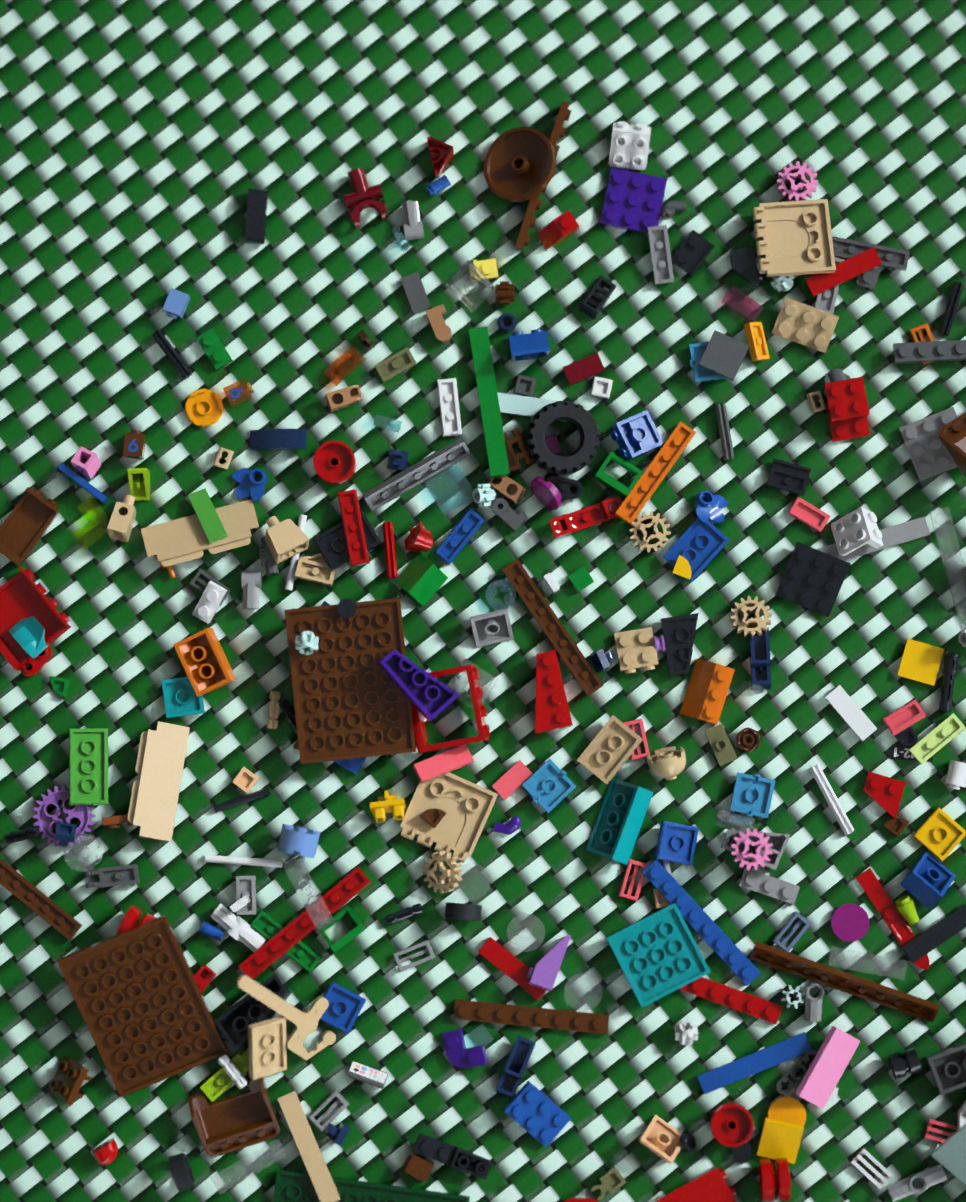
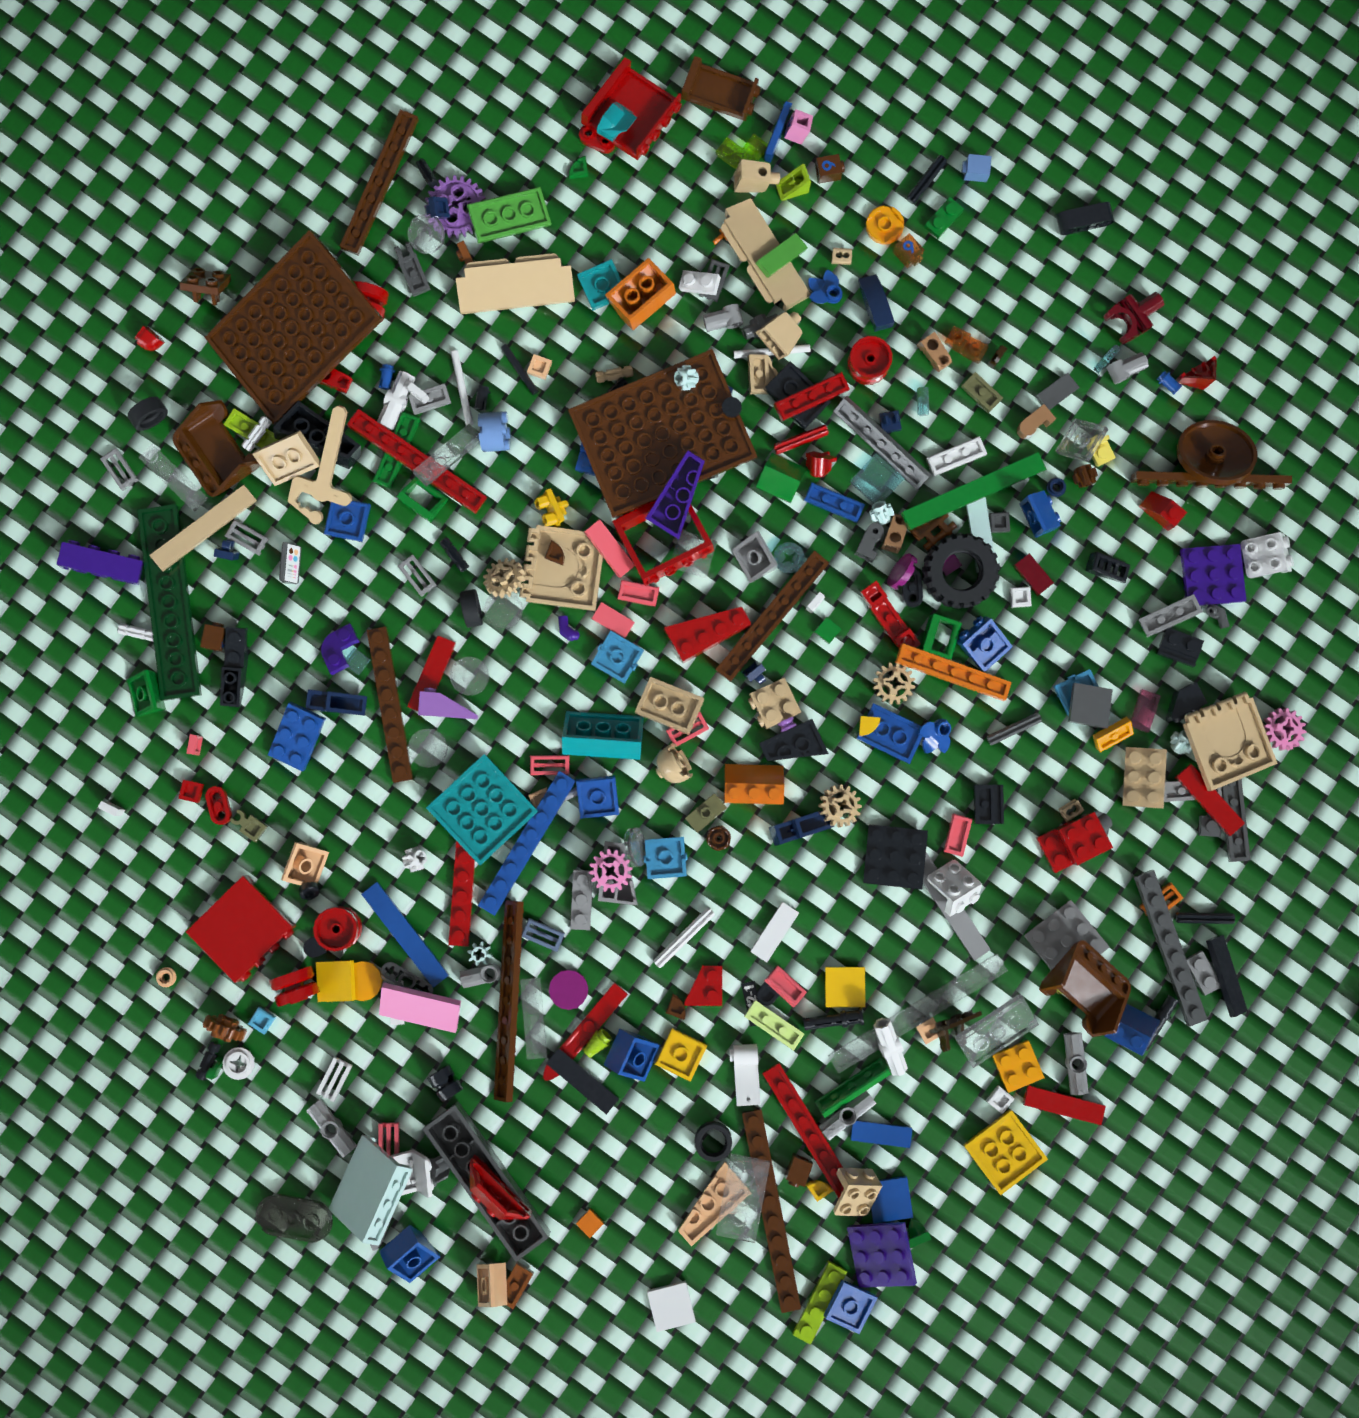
camera: 70 degrees right, 0 degrees up
none -> black pin [474,385,491,411]
none -> coral tile [618,580,659,607]

